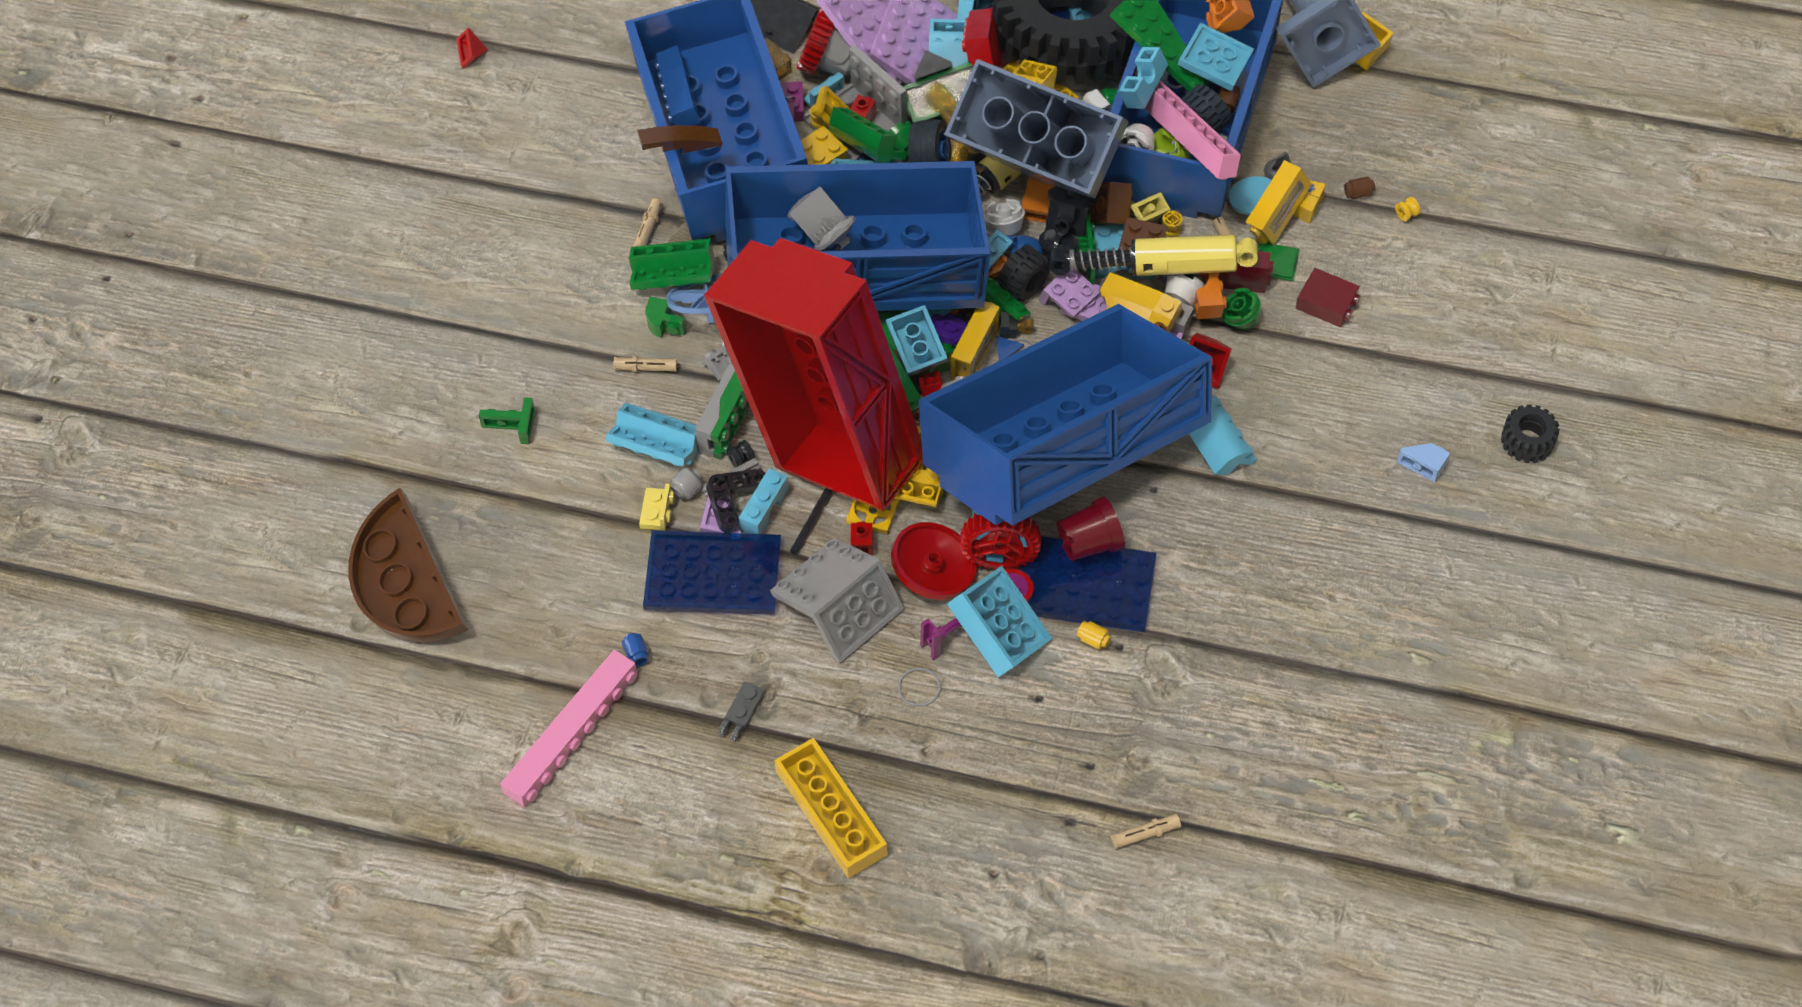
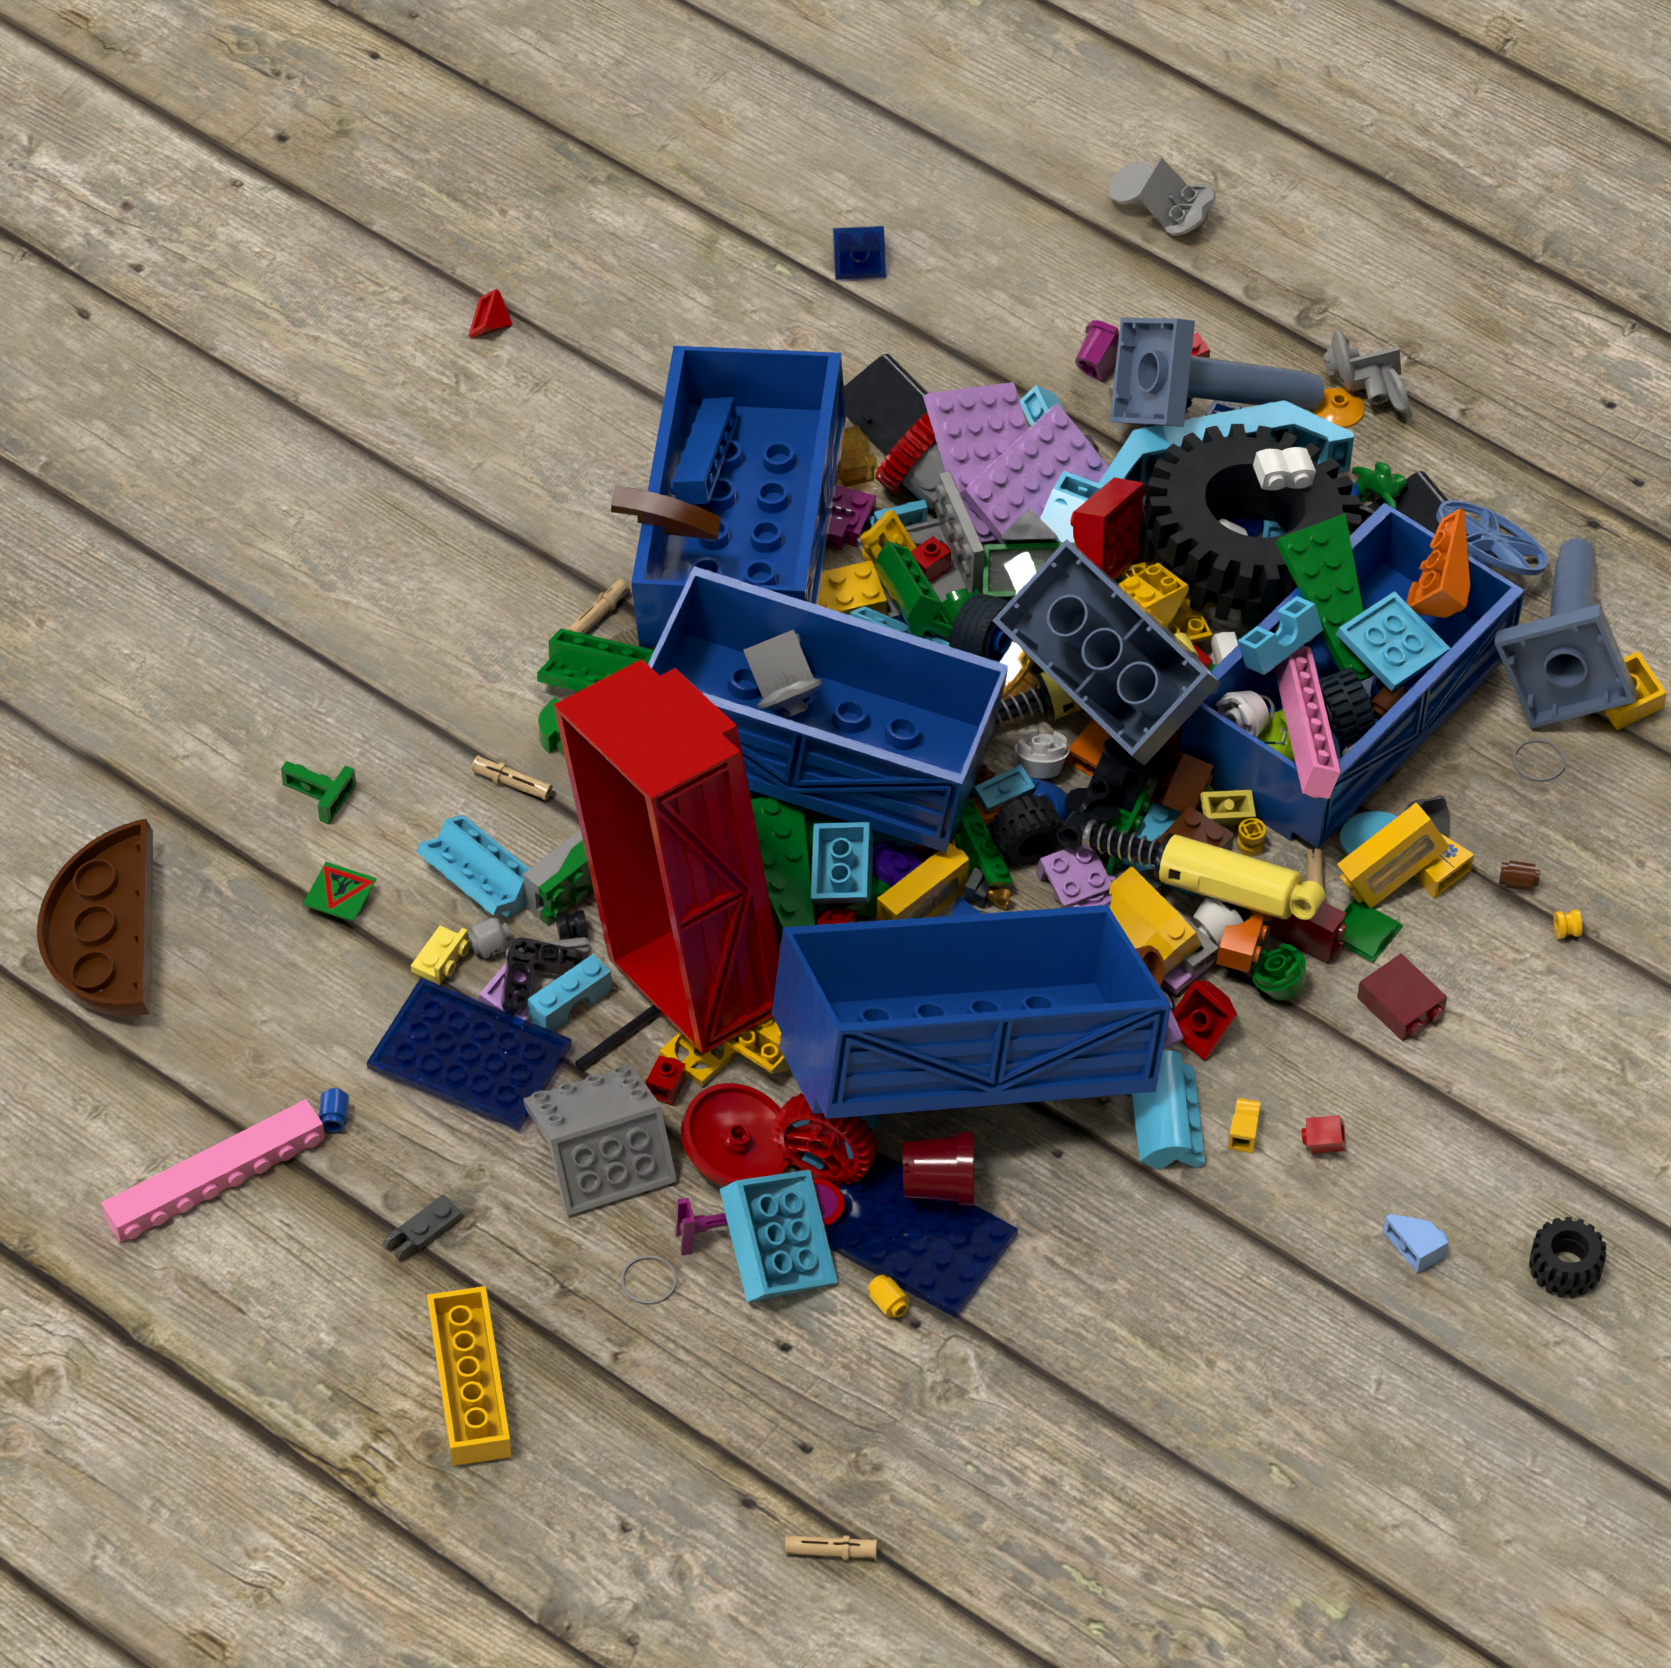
camera: 20 degrees right, 5 degrees down
none -> green piece [303,862,377,922]
none -> yellow leg [1228,1098,1261,1154]
none -> brick [1301,1115,1346,1154]
none -> light grey piece [1513,739,1565,782]

